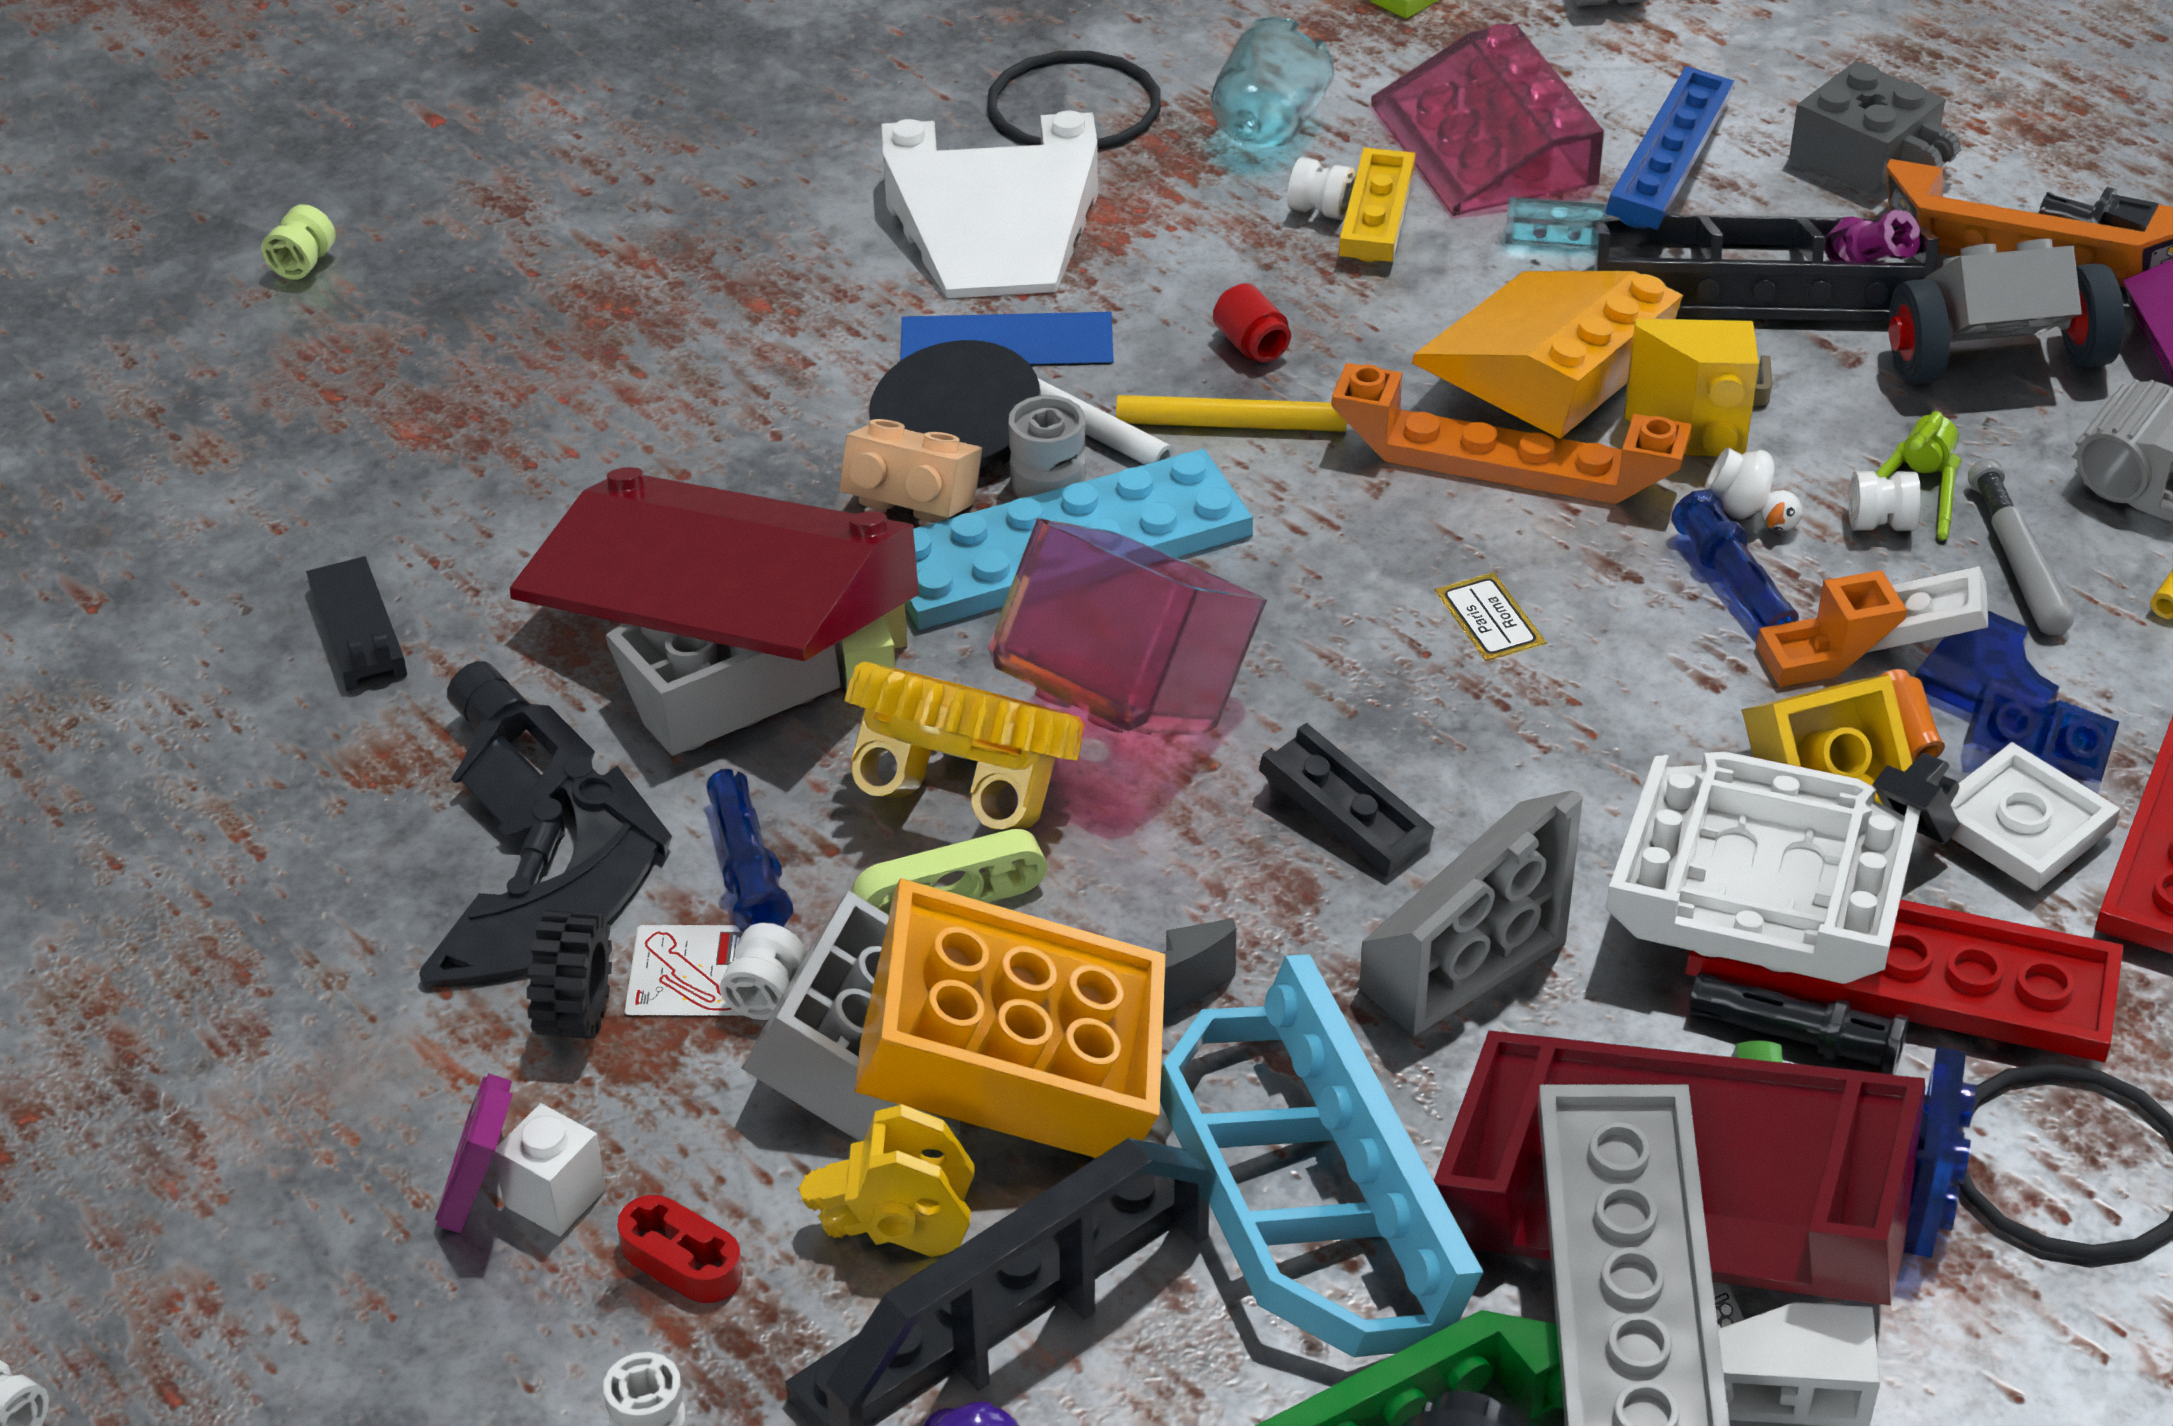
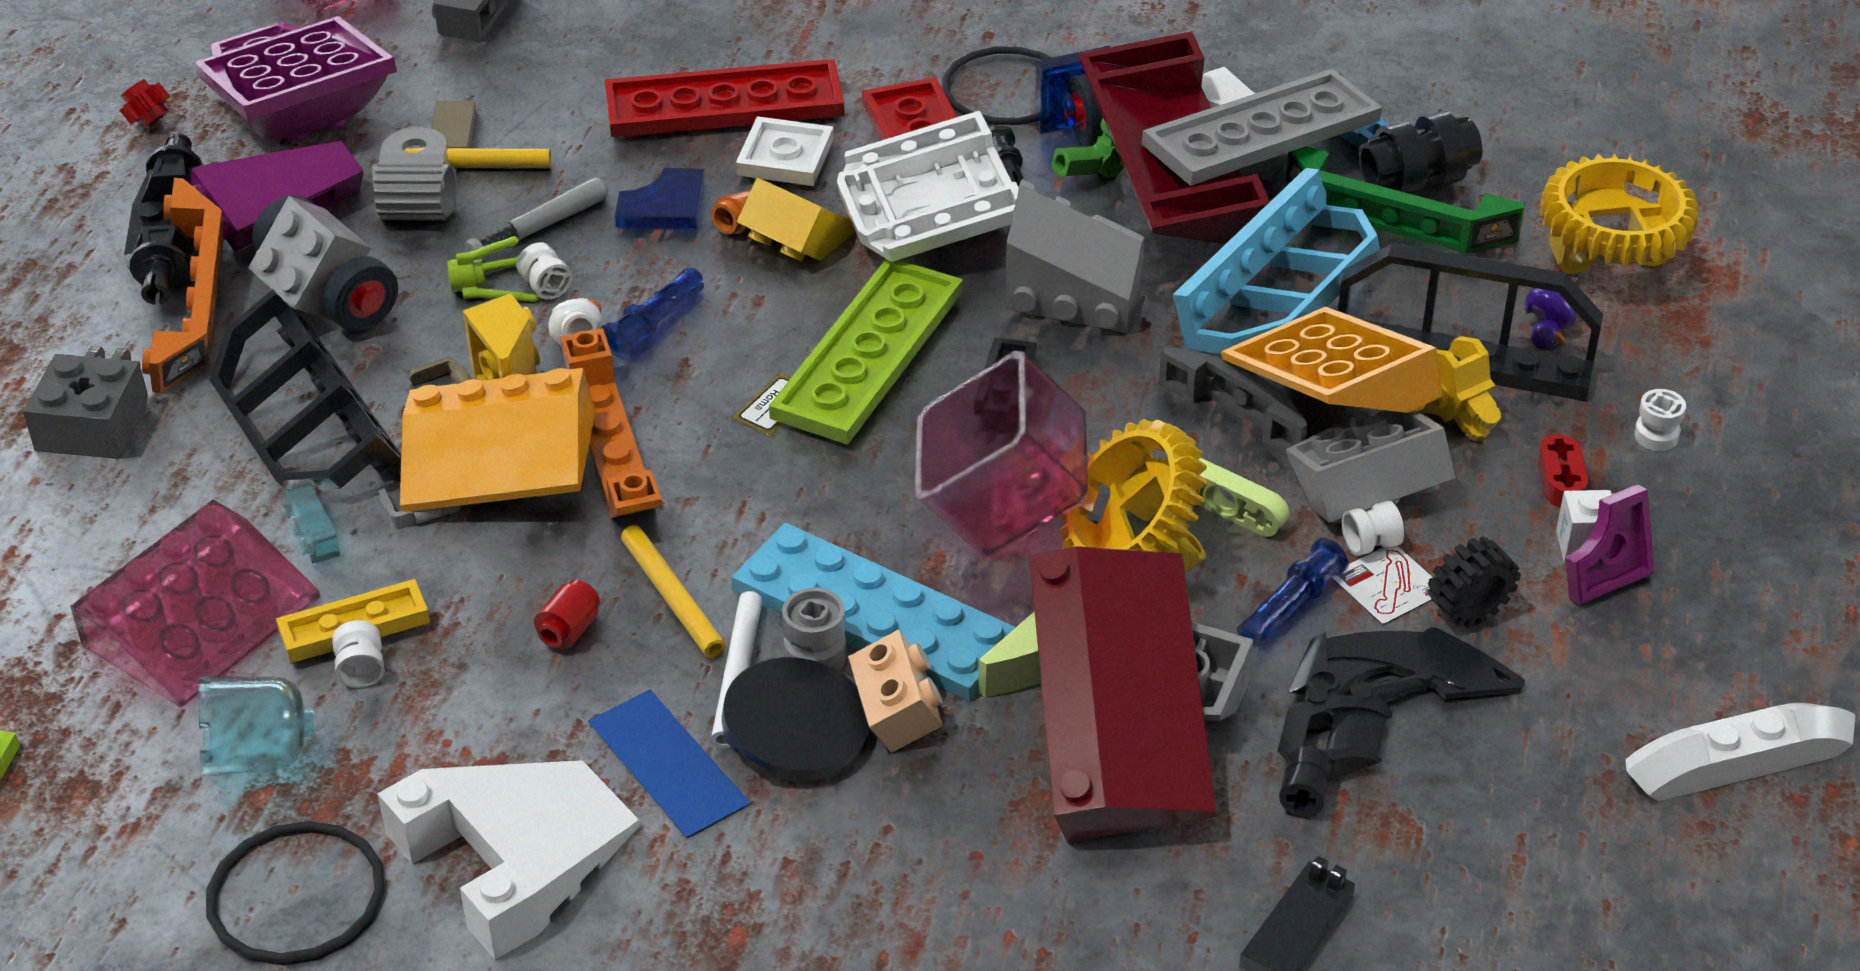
camera: 125 degrees left, 0 degrees up
blue plate [1605,66,1735,230] -> none
orange slope [1756,570,1907,687] -> none
magenta connector [1824,209,1920,262] -> none
white plate [1866,566,1988,653] -> none
black tile [1872,753,1960,844] -> none
clear blue slope [1963,682,2119,784] -> none
none -> lime plate [769,259,963,444]
none -> white brick [1625,703,1855,801]

